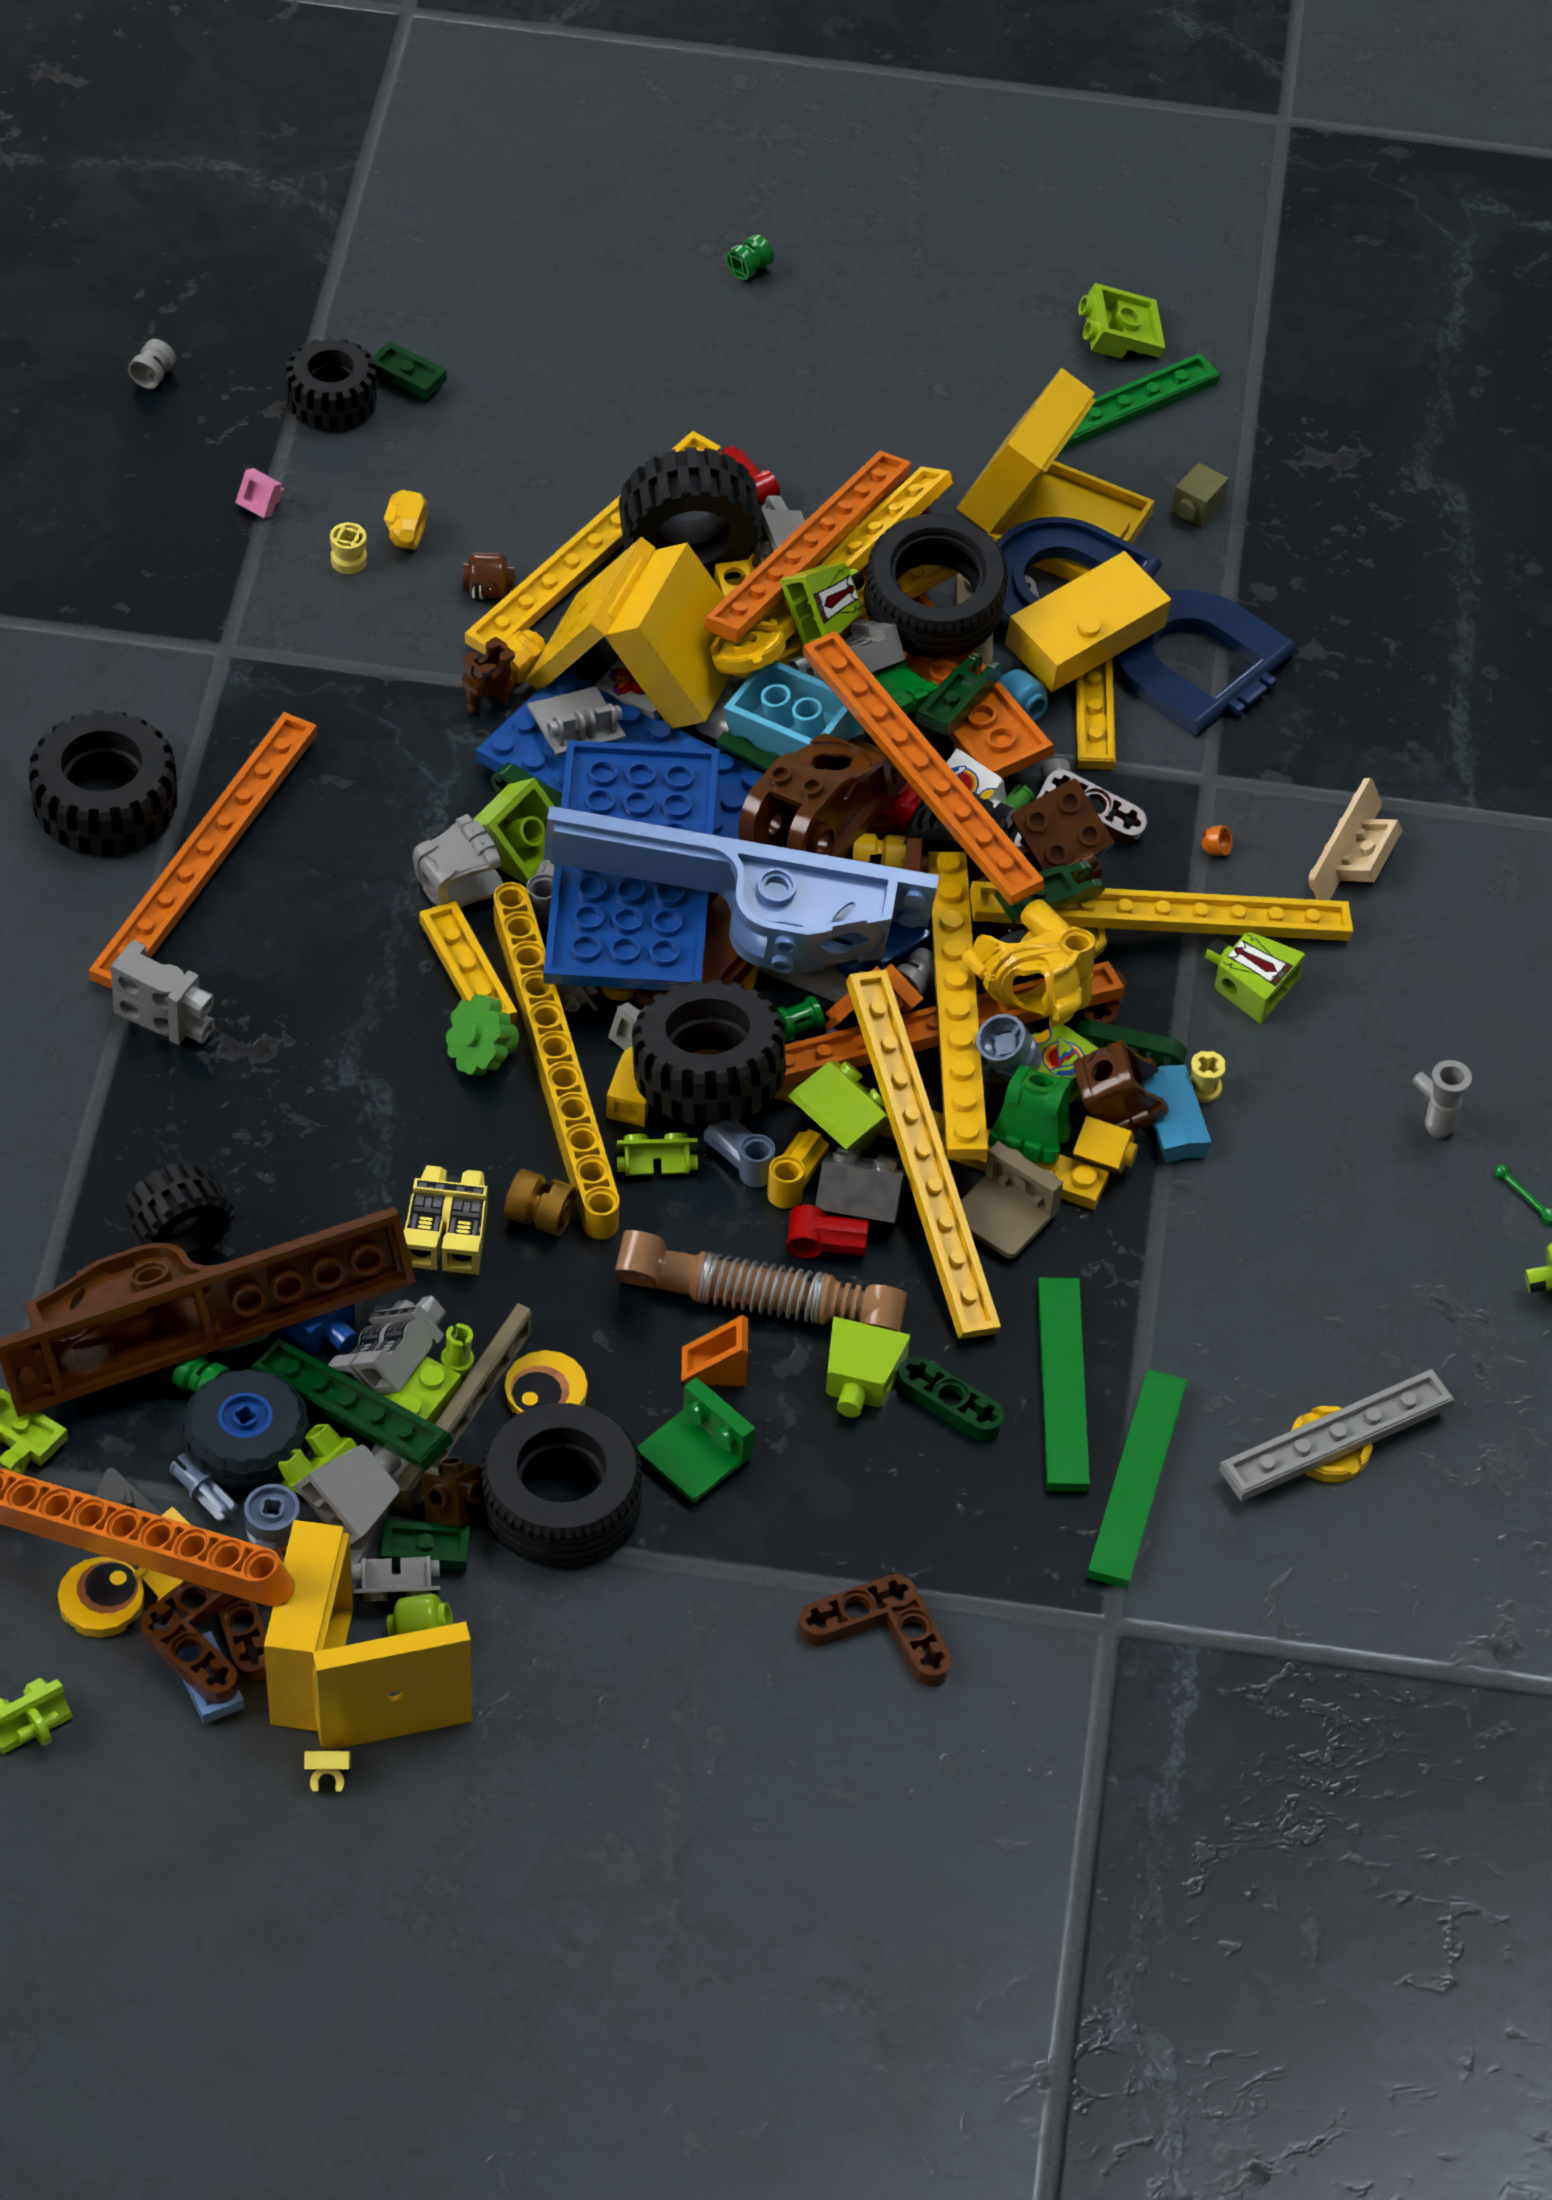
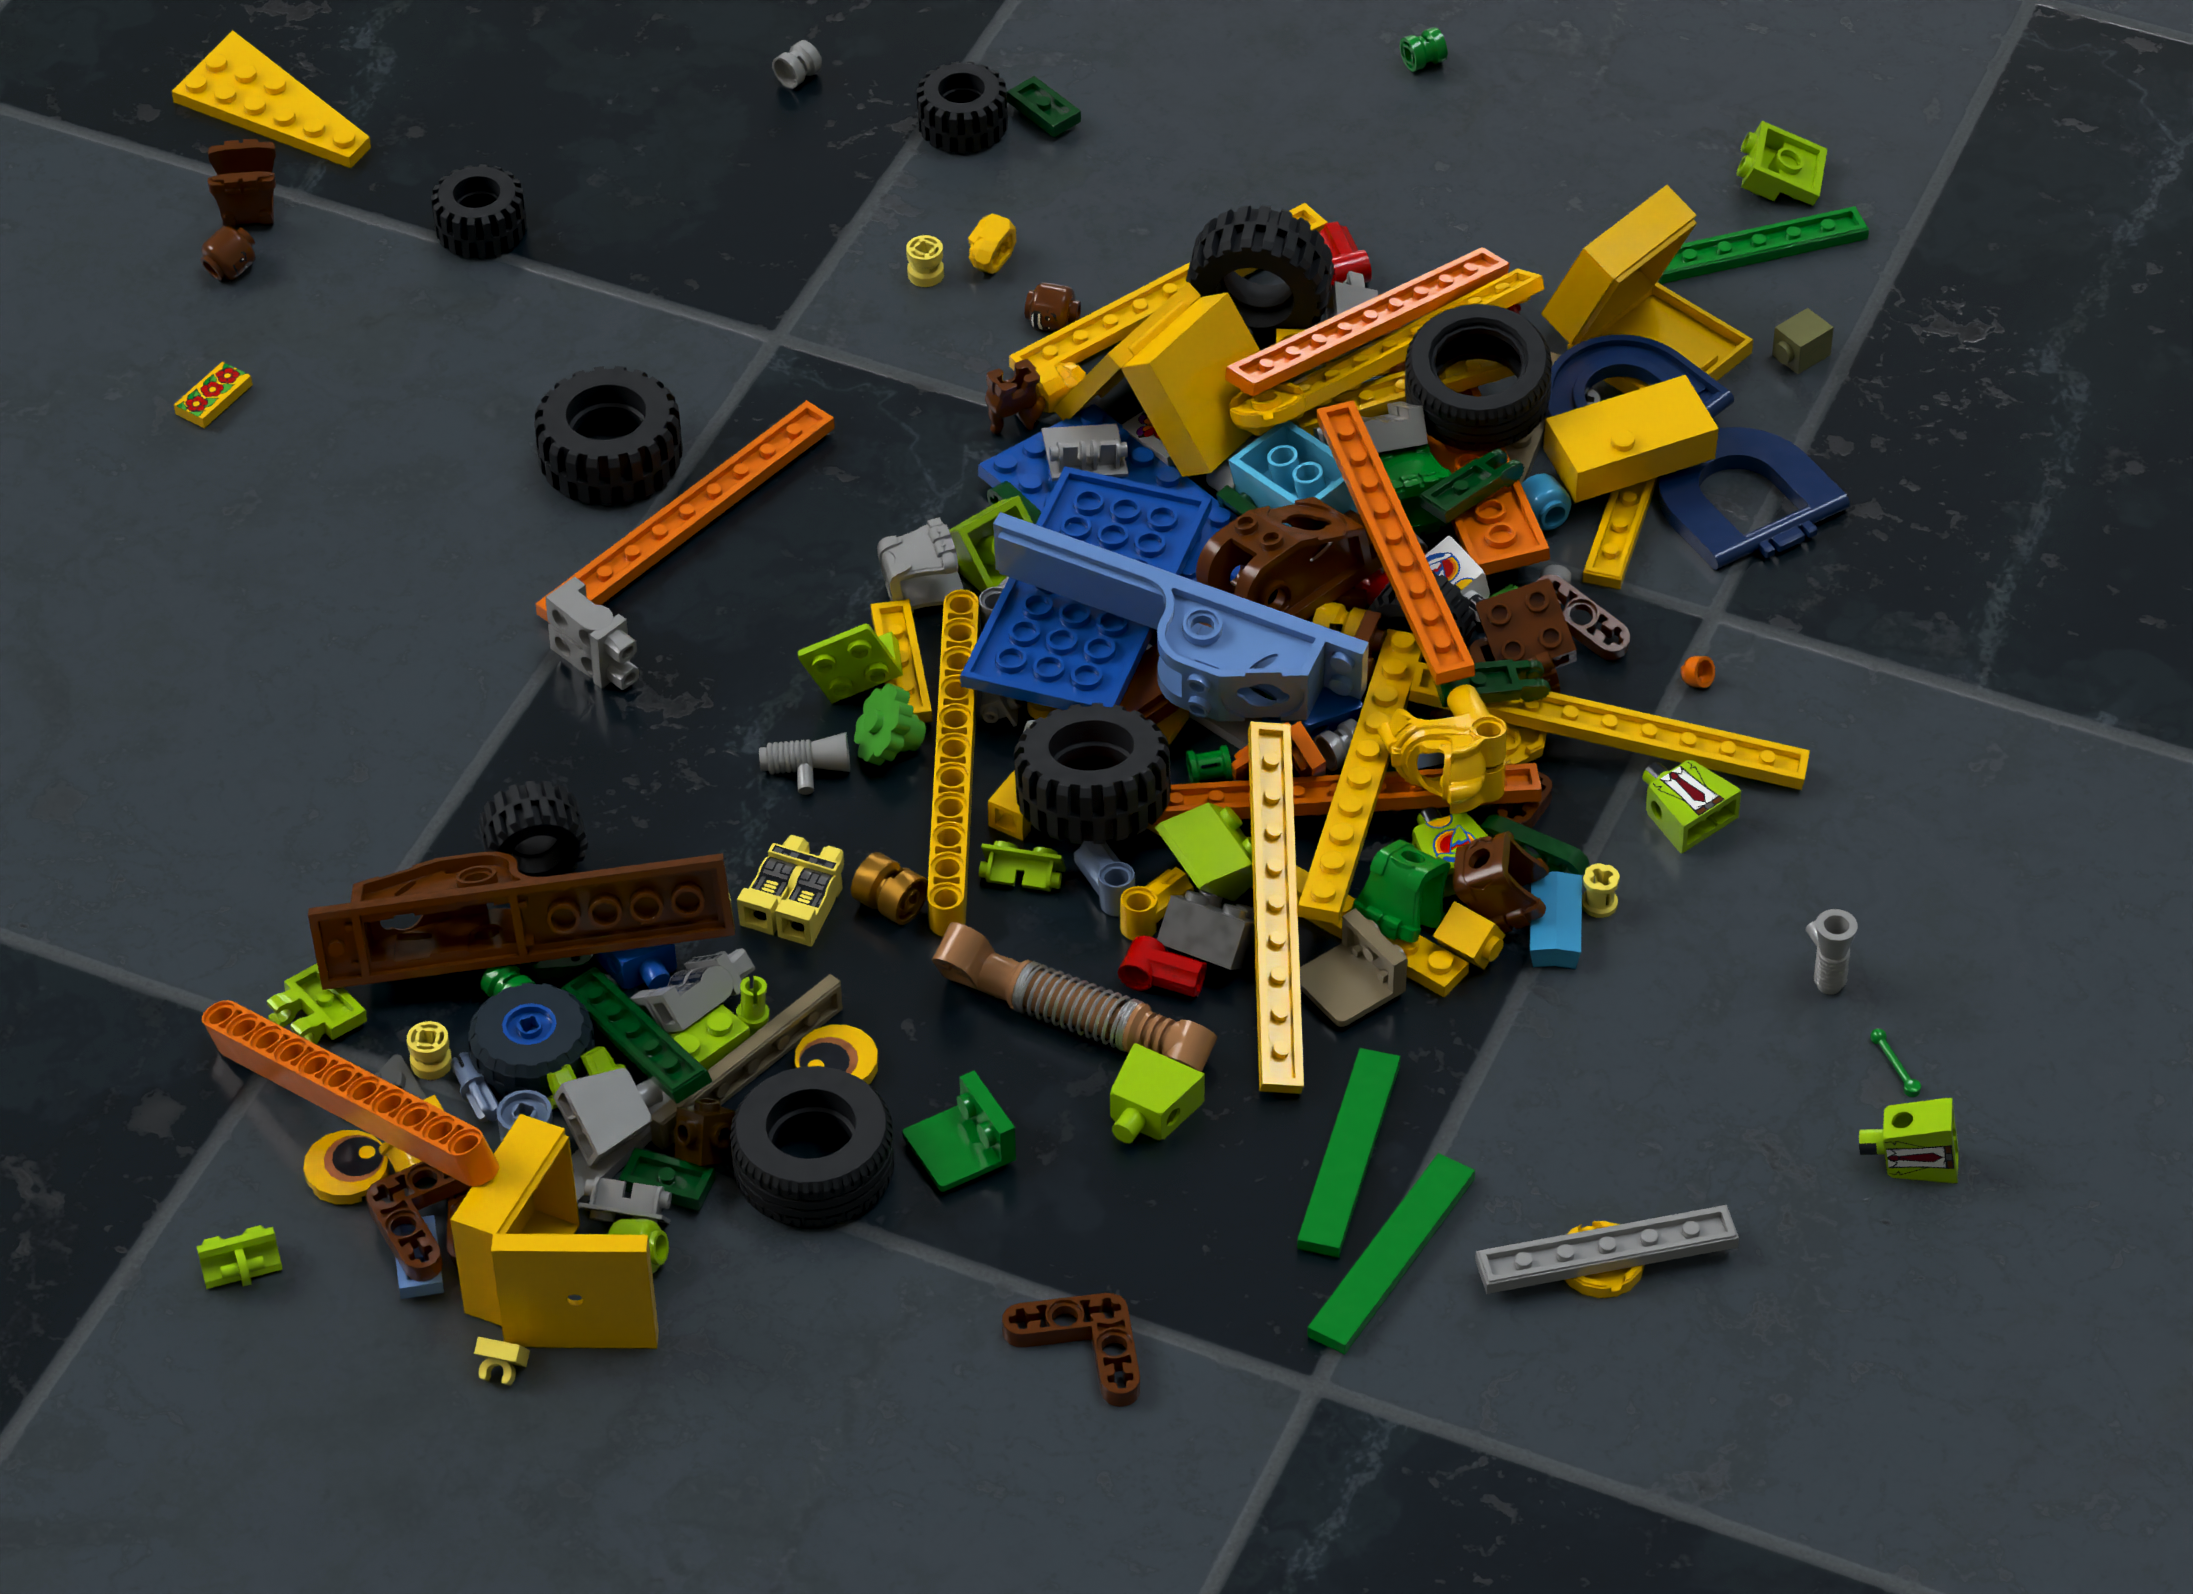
camera: 20 degrees right, 5 degrees down
bright pink tile [235,468,284,518] -> none
orange slope [681,1315,748,1386] -> none
lime torso [779,563,864,645] -> none
dark green beam [897,1356,1004,1441] -> none
sand blue wheel [976,1013,1042,1082] -> none
tan bracket [1309,778,1402,900] -> none
none -> light yellow wheel [407,1021,452,1080]
none -> light grey piece [759,732,850,795]
none -> lime bracket [797,624,903,703]

